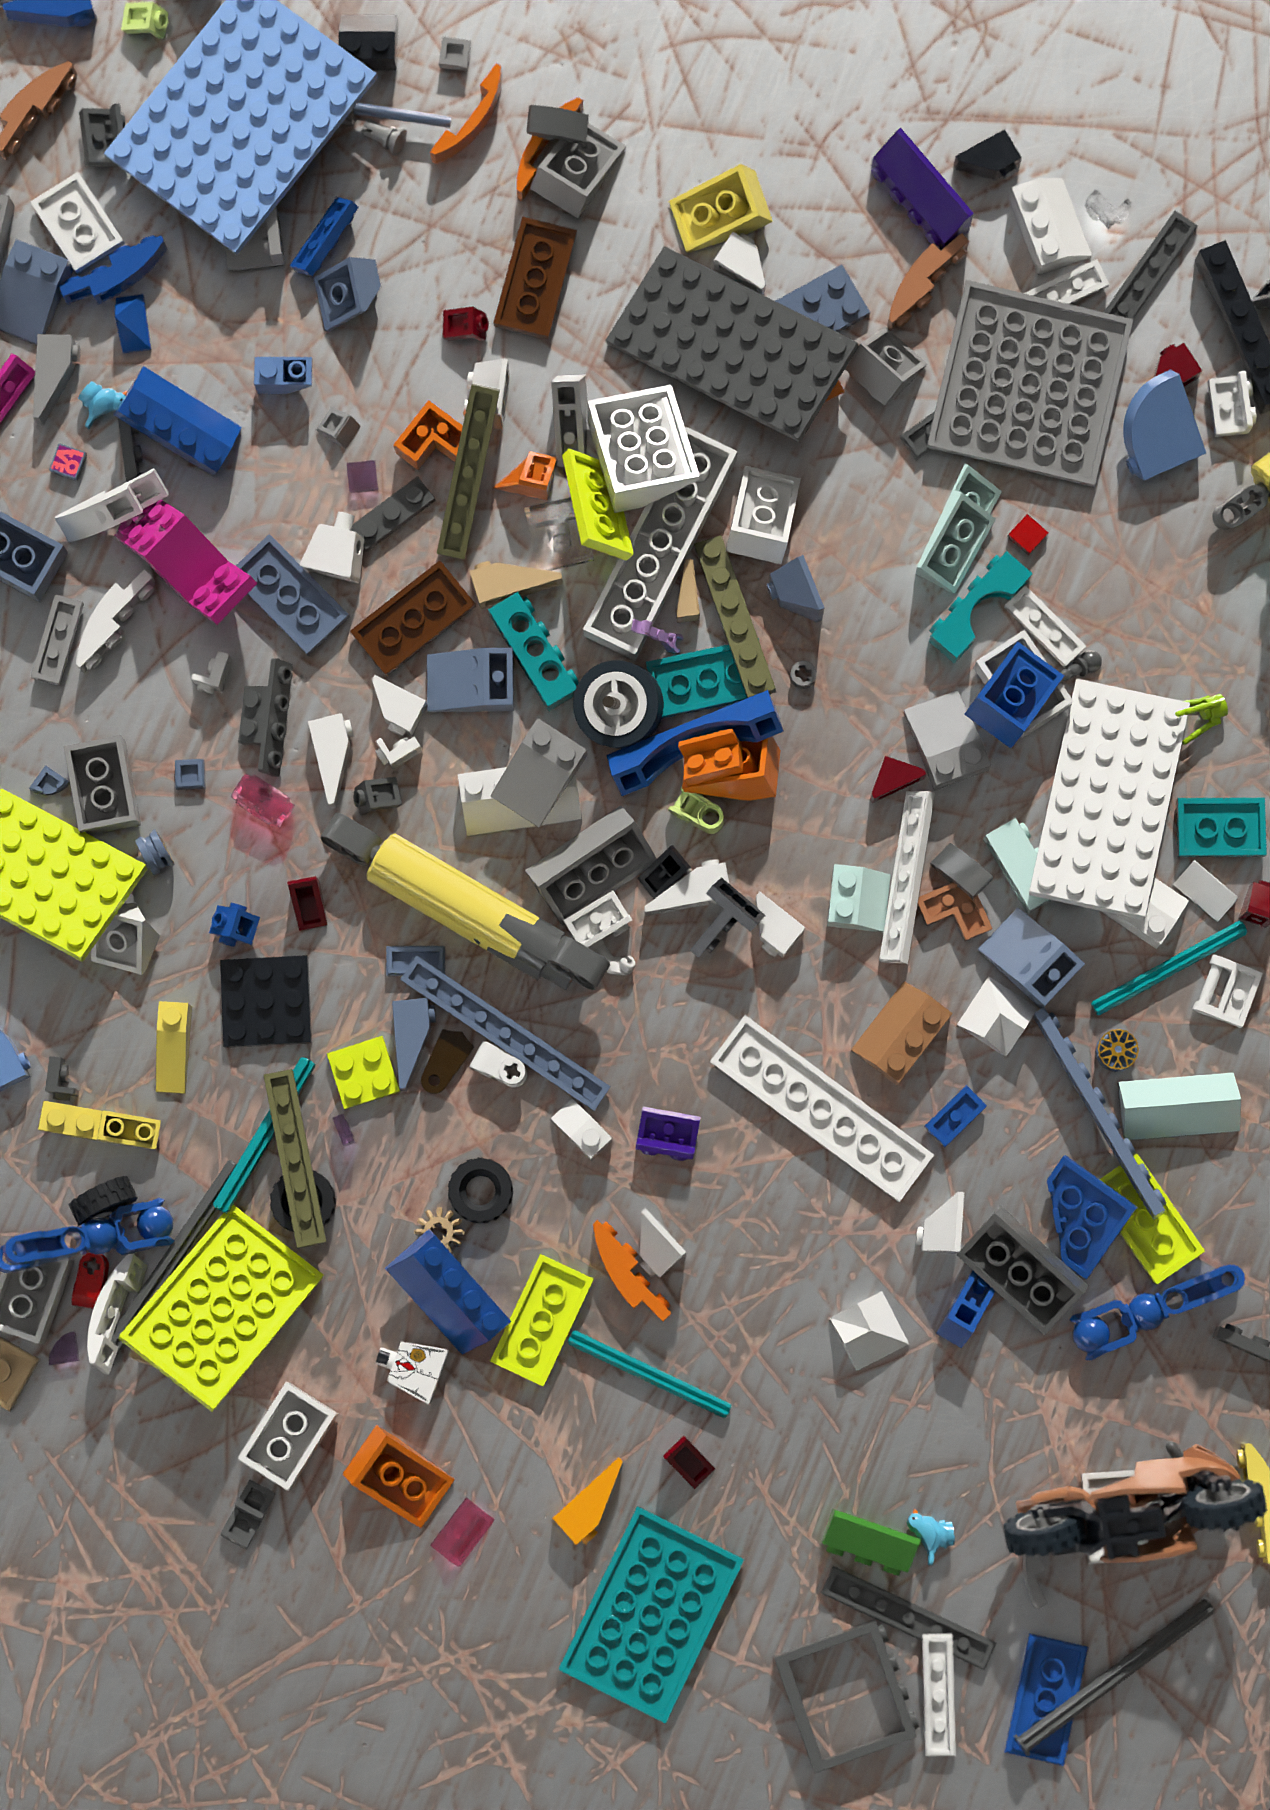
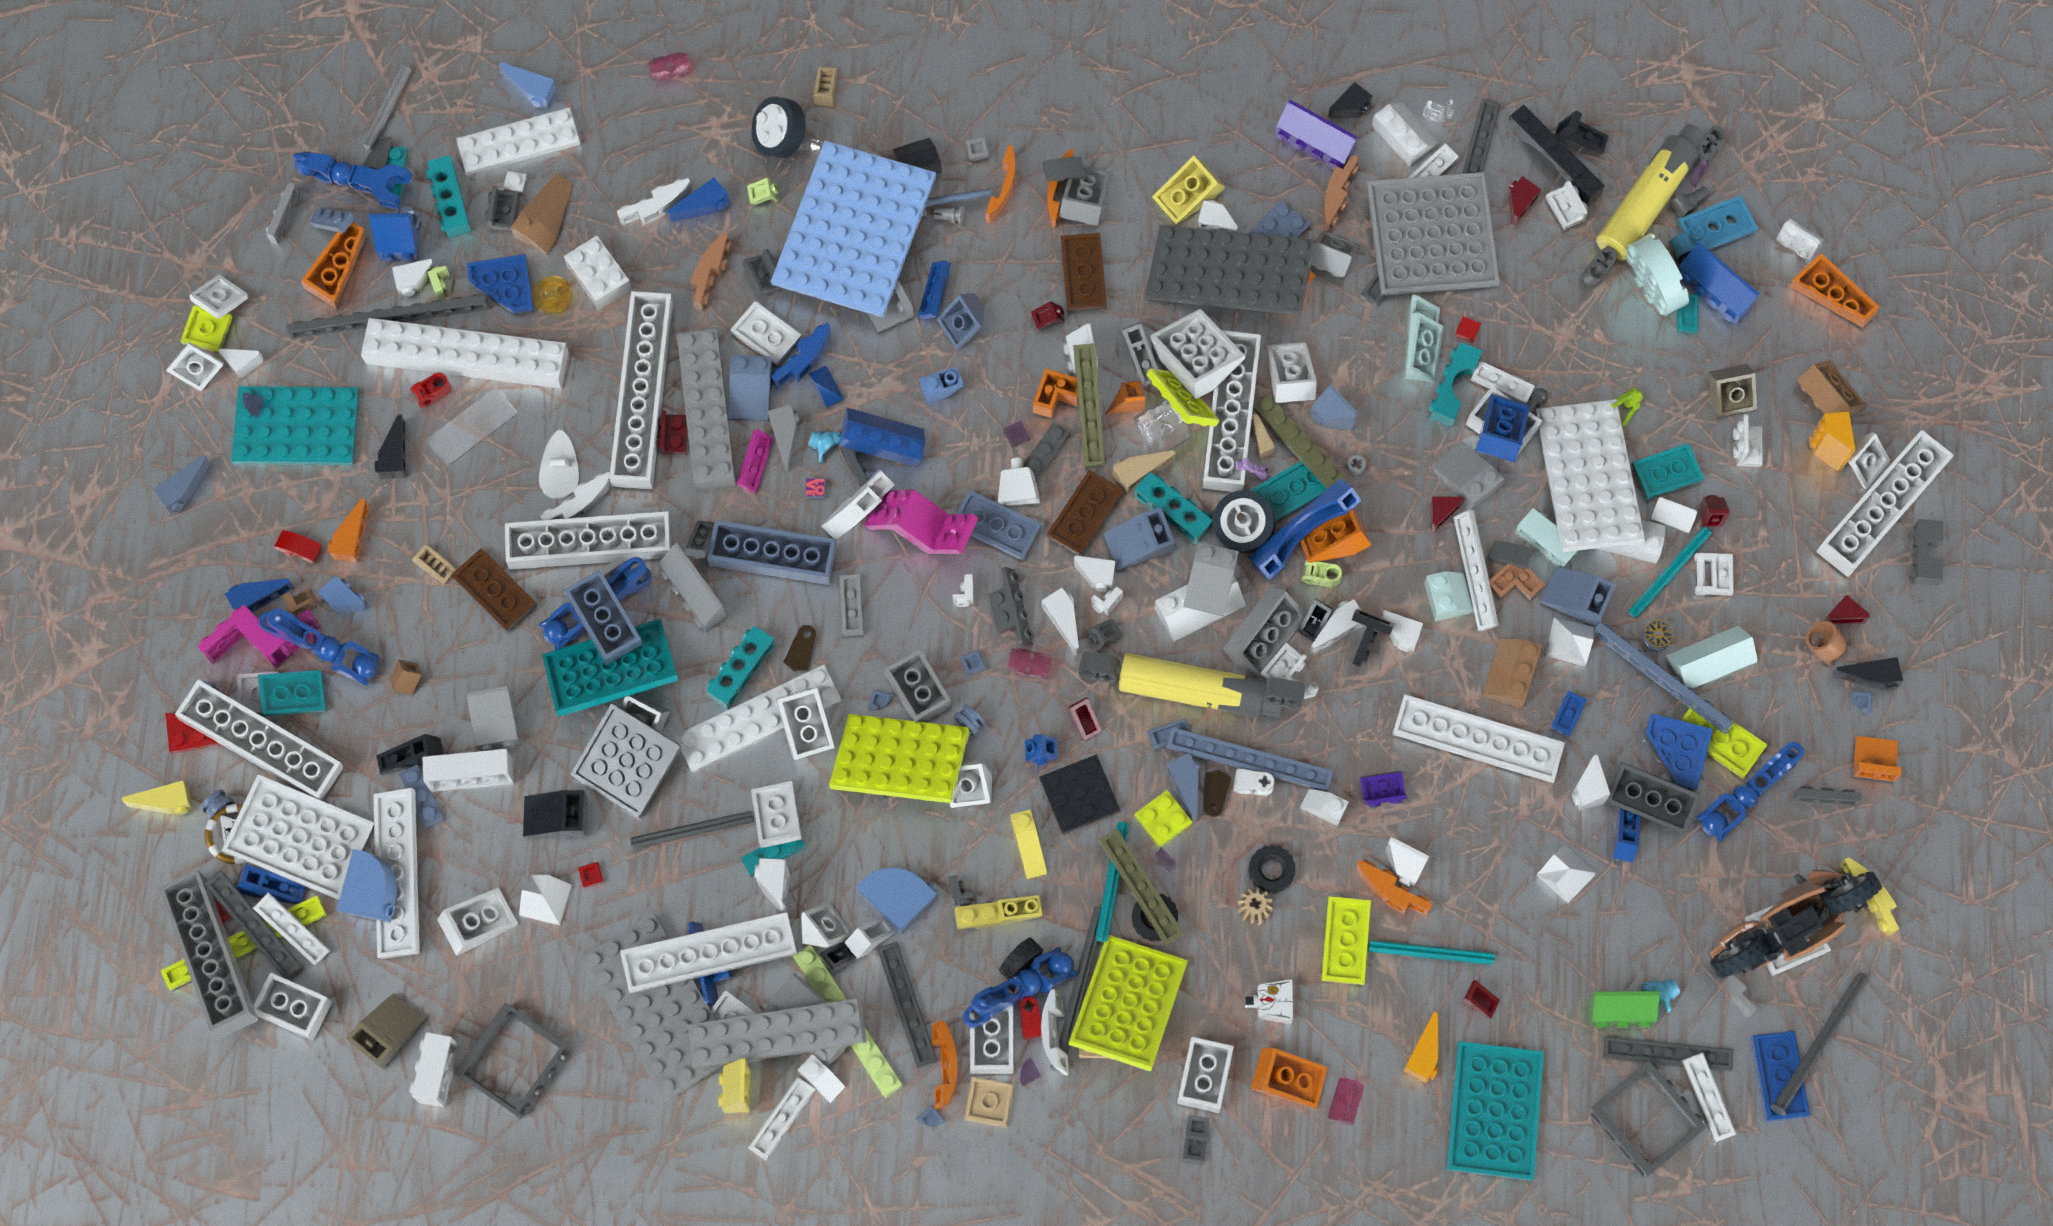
camera: 20 degrees left, 10 degrees down
white slope [76,570,156,673] -> none
light grey slope [316,407,360,448] -> none
blue slope [385,1229,511,1354] -> none
orange bracket [678,729,743,786] -> none
medium blue brick [1123,370,1206,480] -> none

